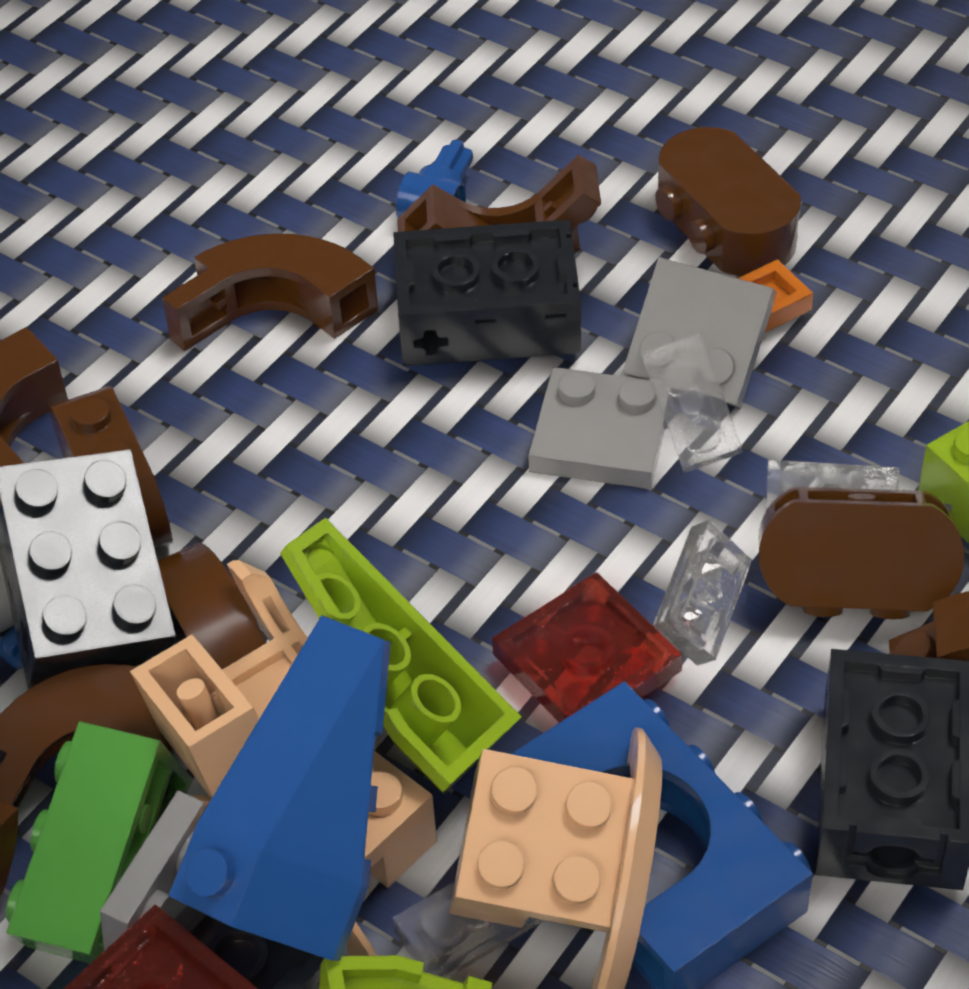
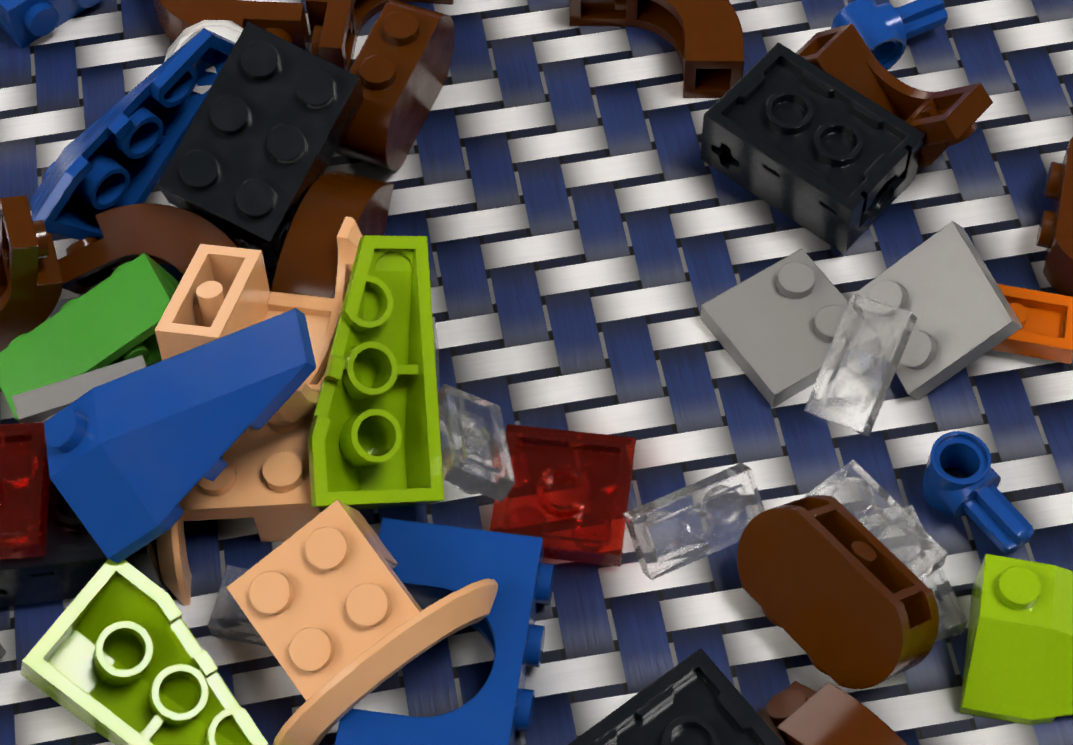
camera: 45 degrees right, 10 degrees up
none -> clear plate [438,384,515,502]
none -> blue axle [921,431,1034,554]

